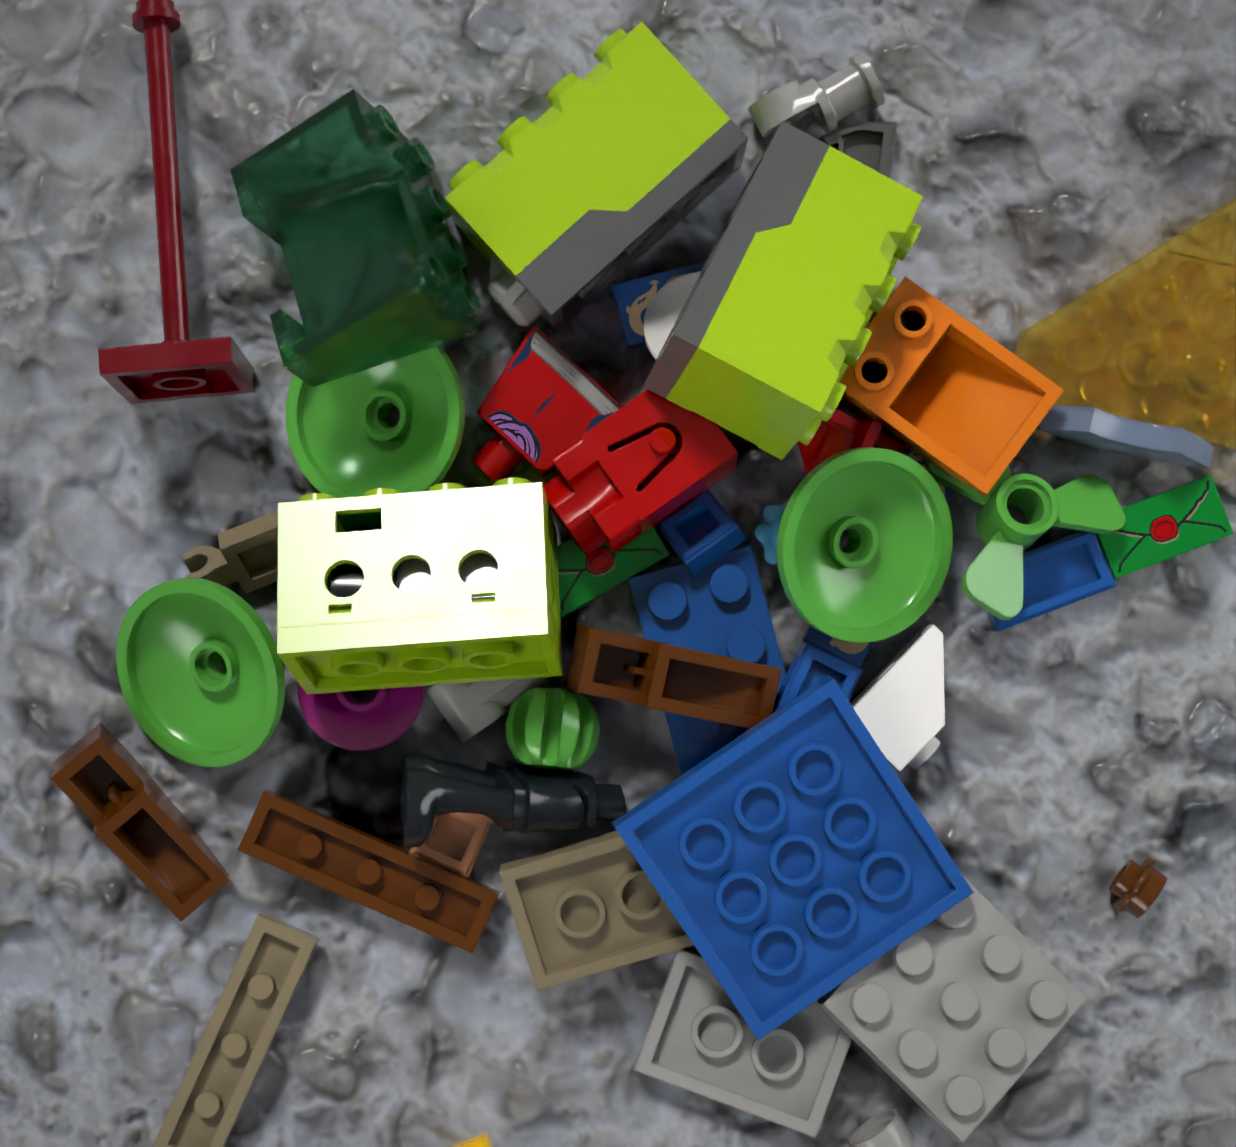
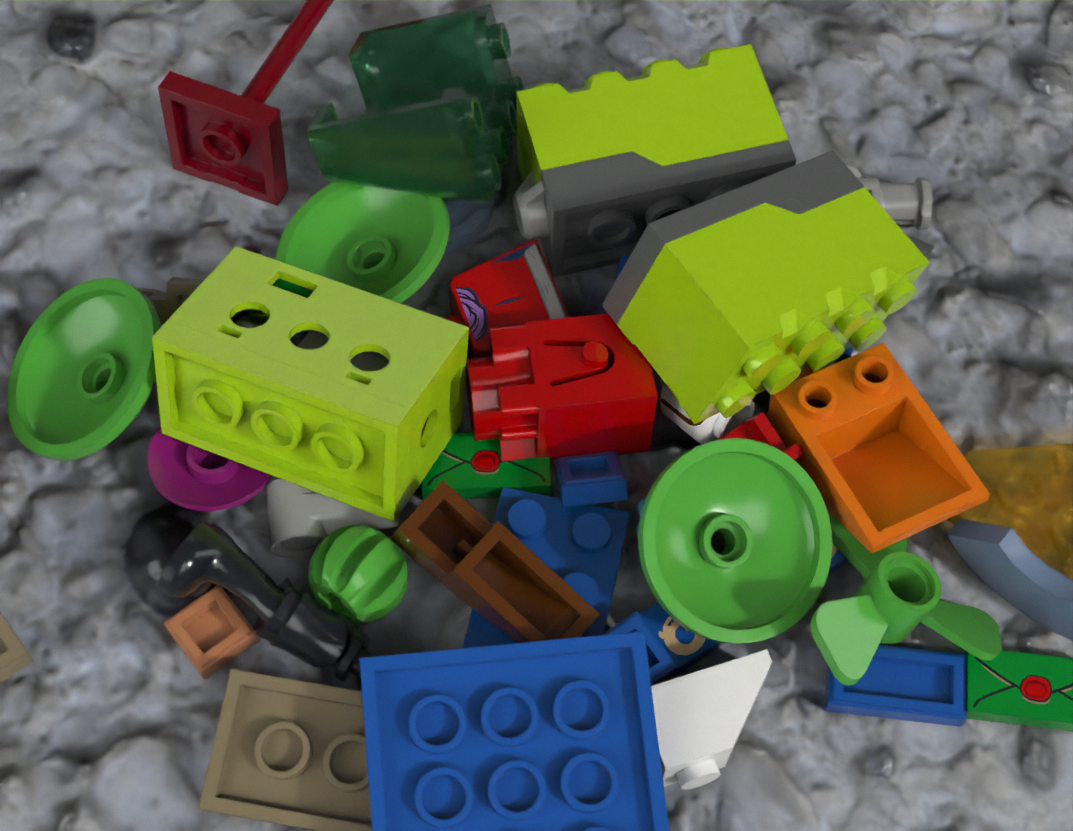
camera: 30 degrees right, 25 degrees down
reddish brown plate [238,790,500,954] -> none

